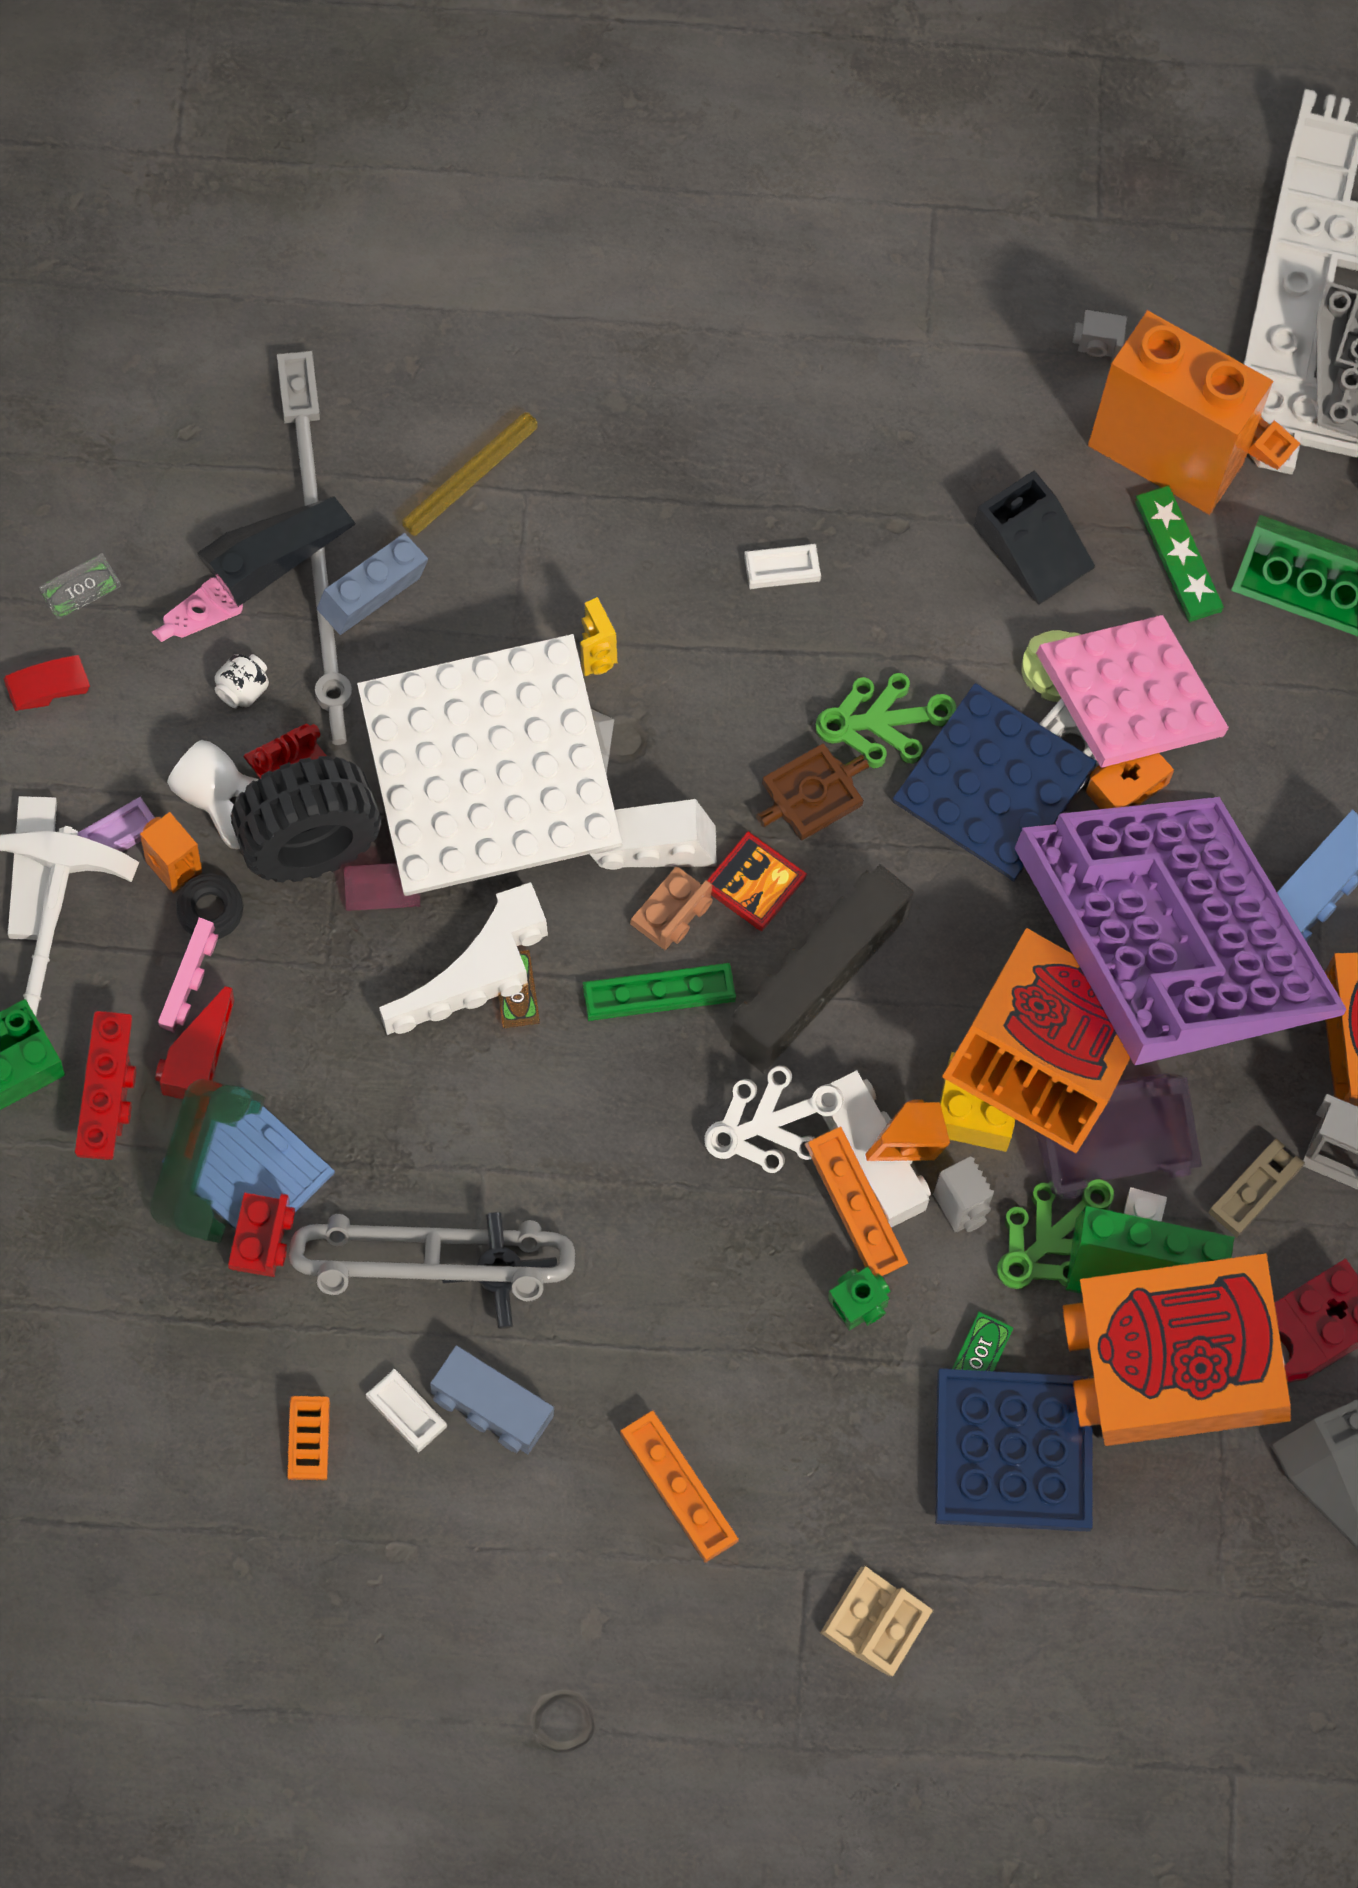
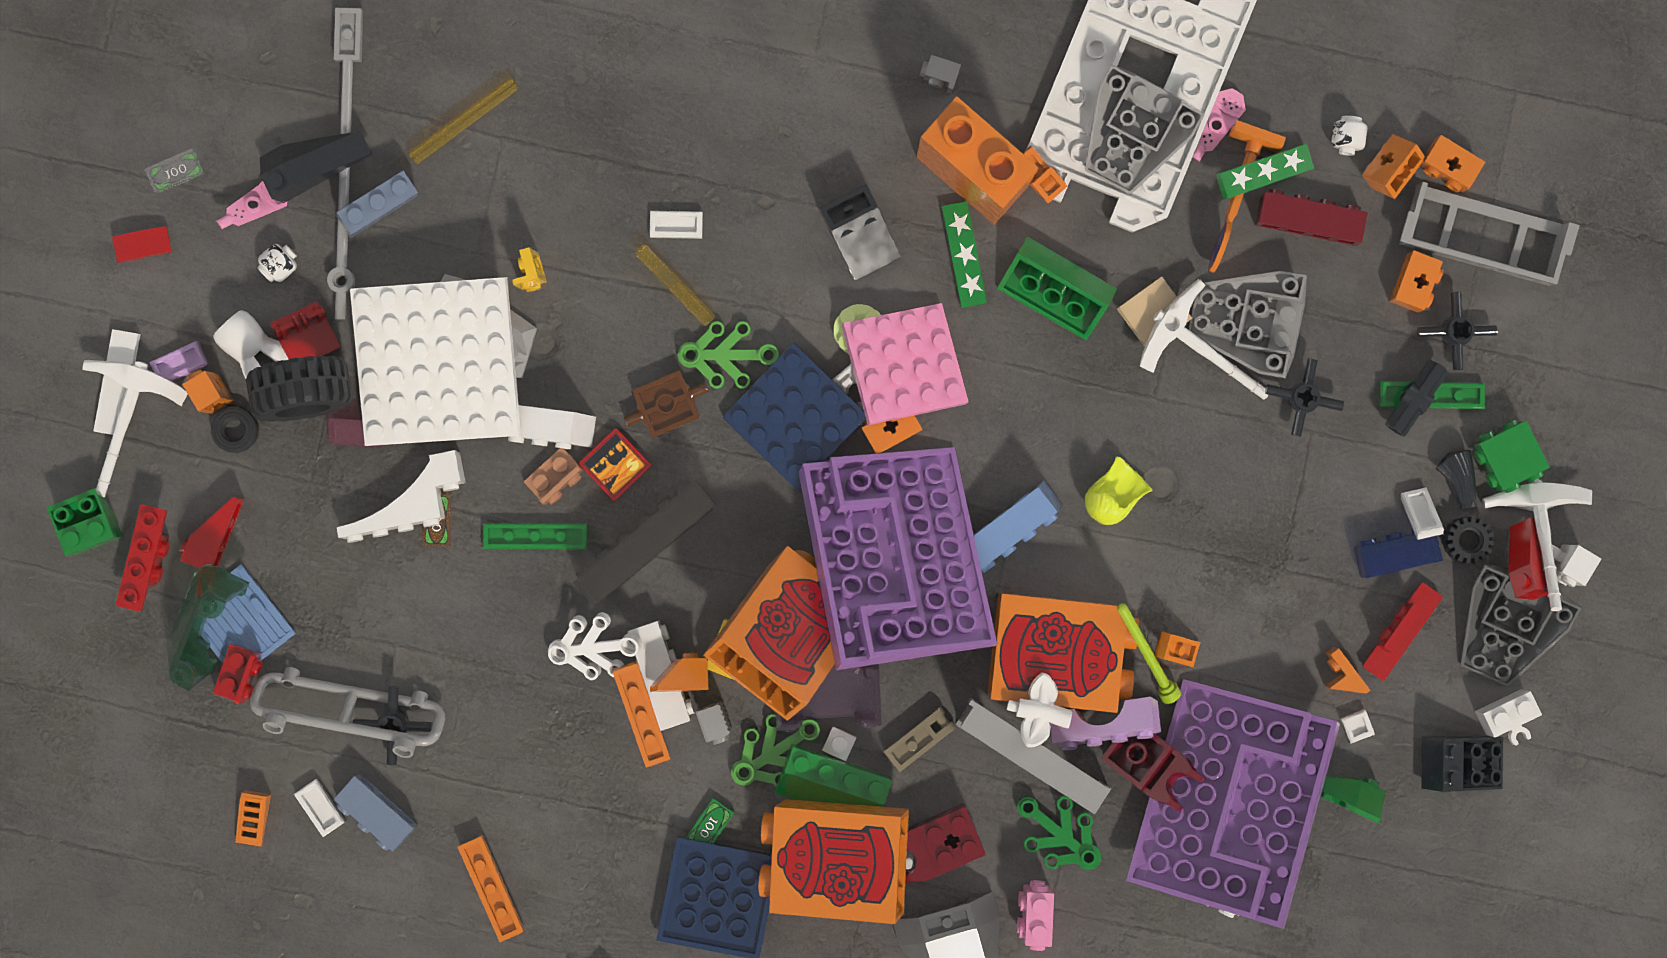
camera: 20 degrees right, 20 degrees up
bright pink plate [158,918,218,1033] -> none
green brick [828,1267,890,1331] -> none
none -> clear yellow axle [636,245,715,326]

